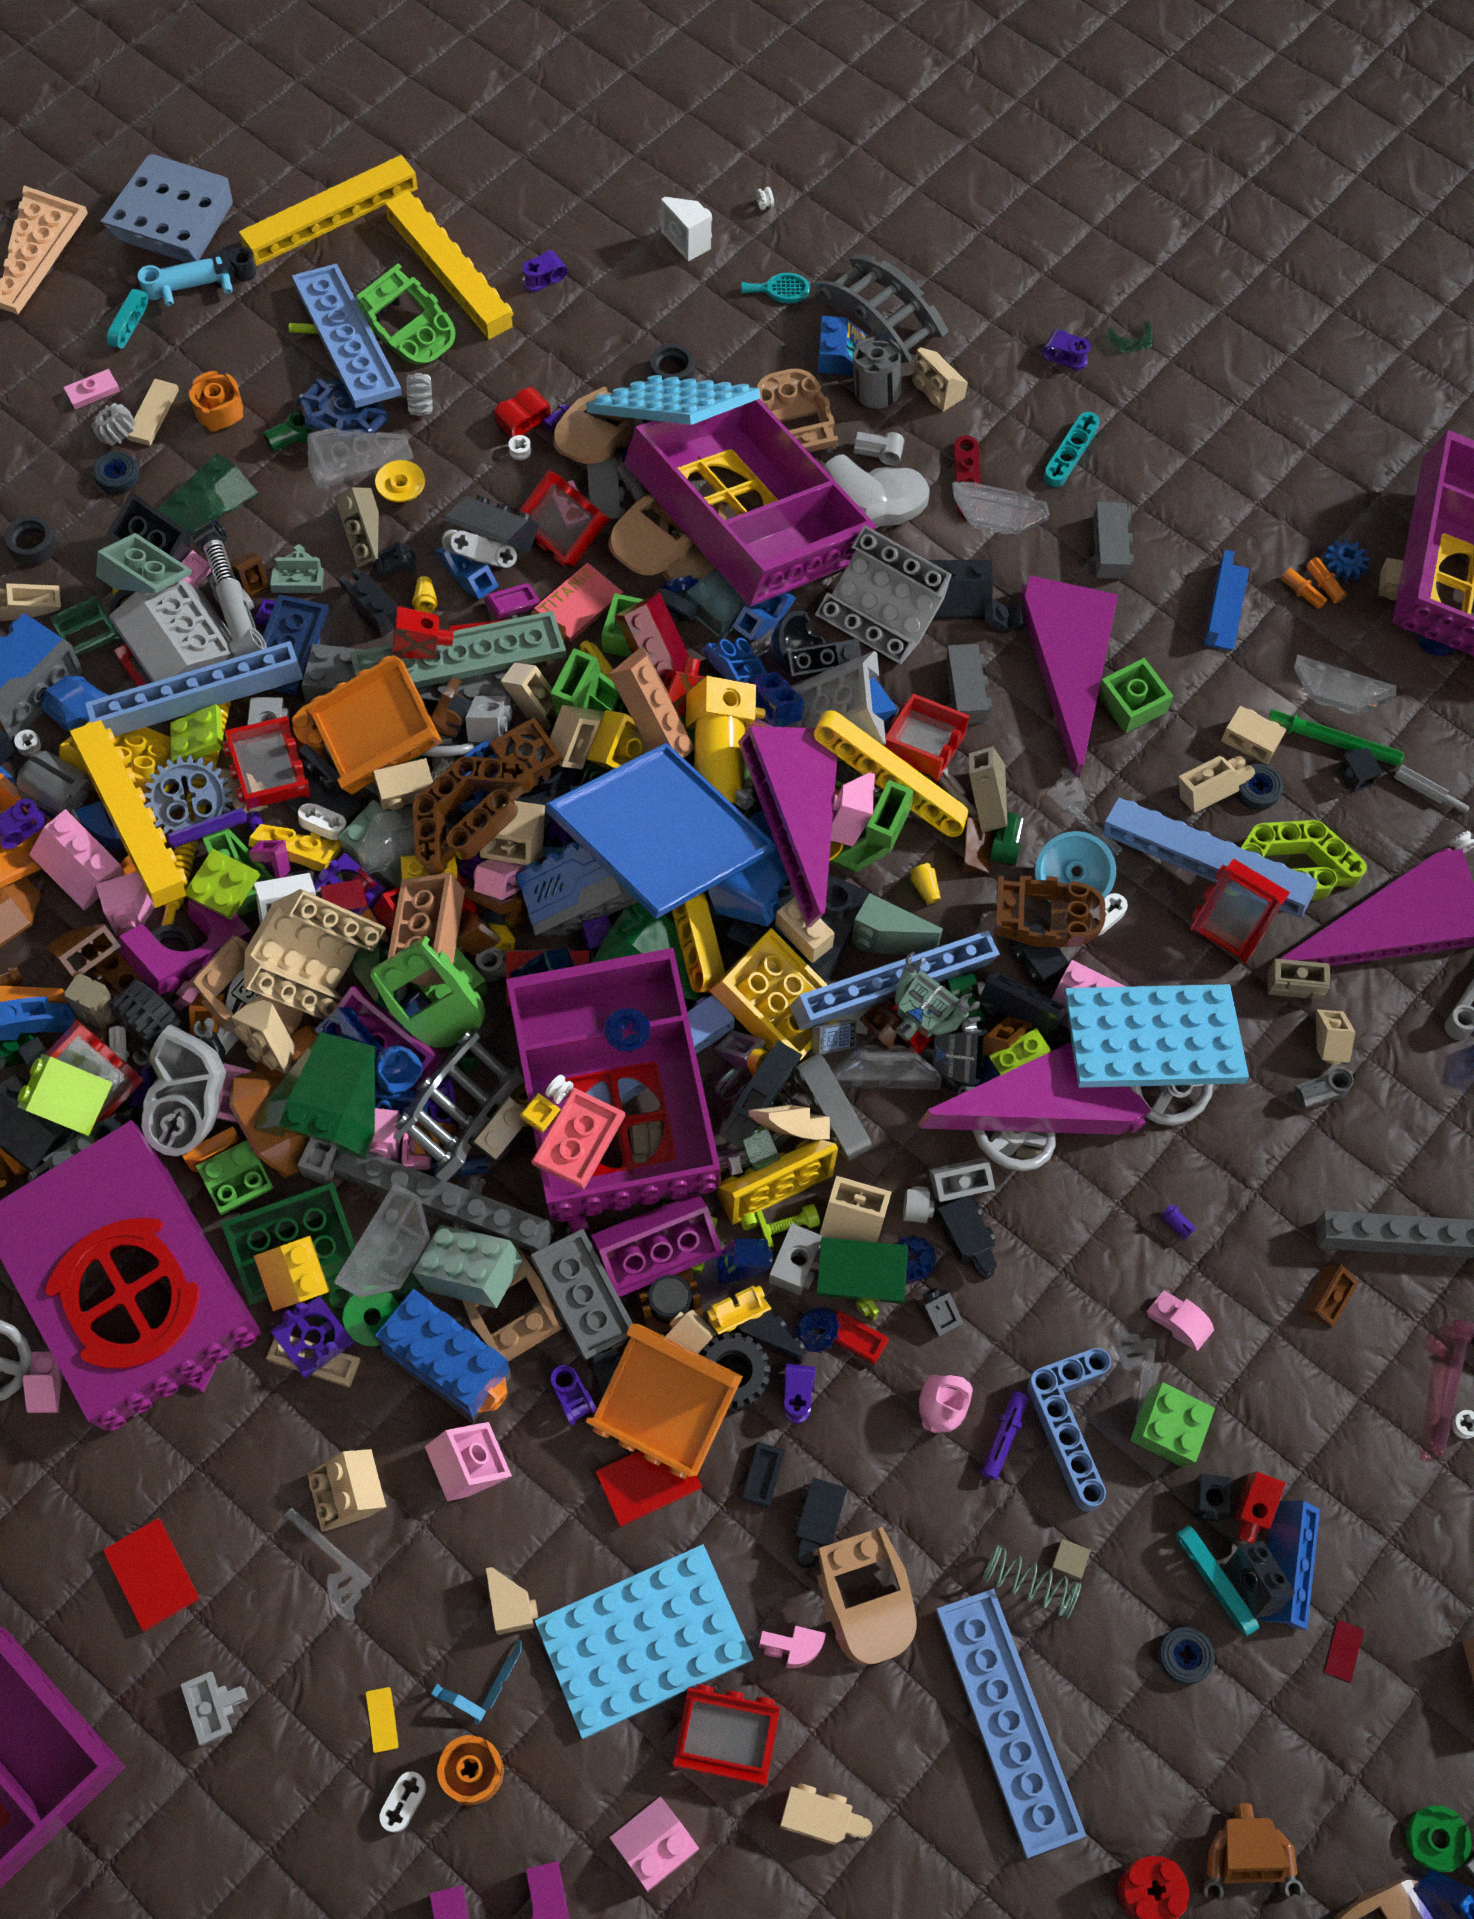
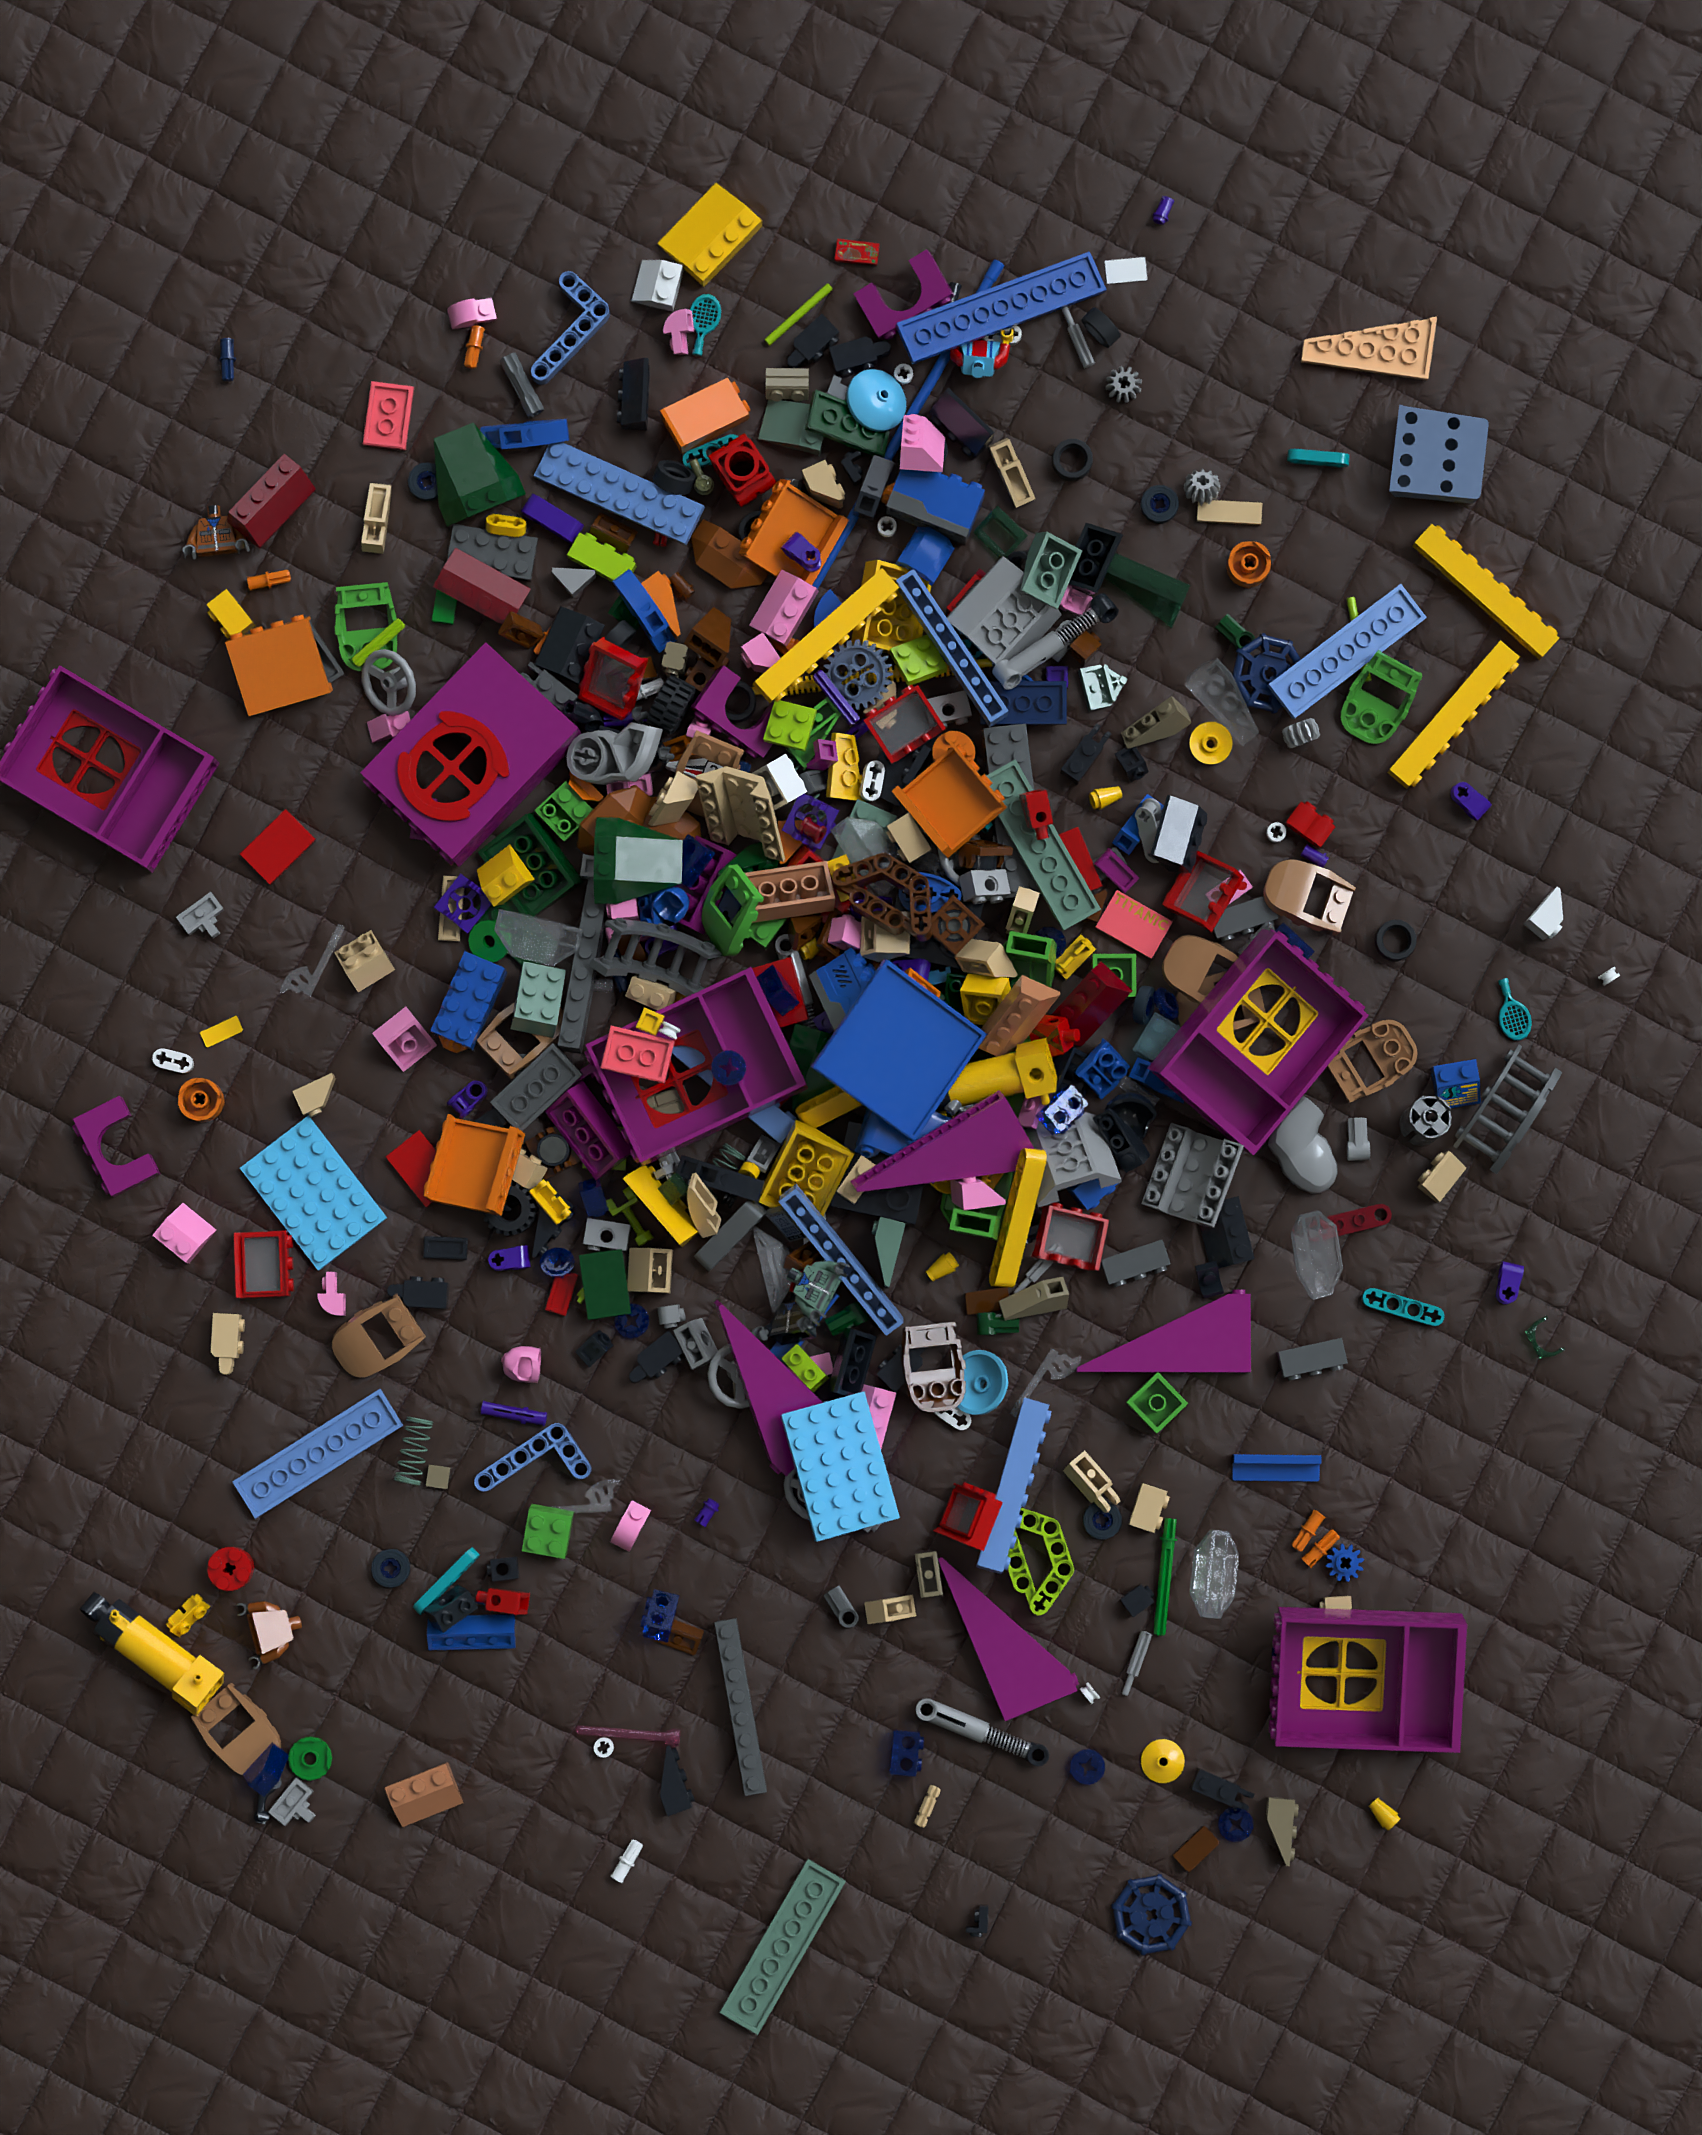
camera: 80 degrees right, 20 degrees up
dark grey cylinder [17,751,96,820] -> none
lime brick [17,1054,113,1136] -> none
bright pink plate [64,369,120,410] -> none
medium azure piece [138,247,257,306] -> none
dark red slope [315,879,367,911] -> none
dark azure piece [432,1639,522,1724] -> none
medium azure plate [586,375,760,425] -> none
reddish brown slope [982,1016,1032,1055] -> none
dark red sticker [1325,1620,1364,1682] -> none
none -> clear blue brick [640,1589,679,1643]

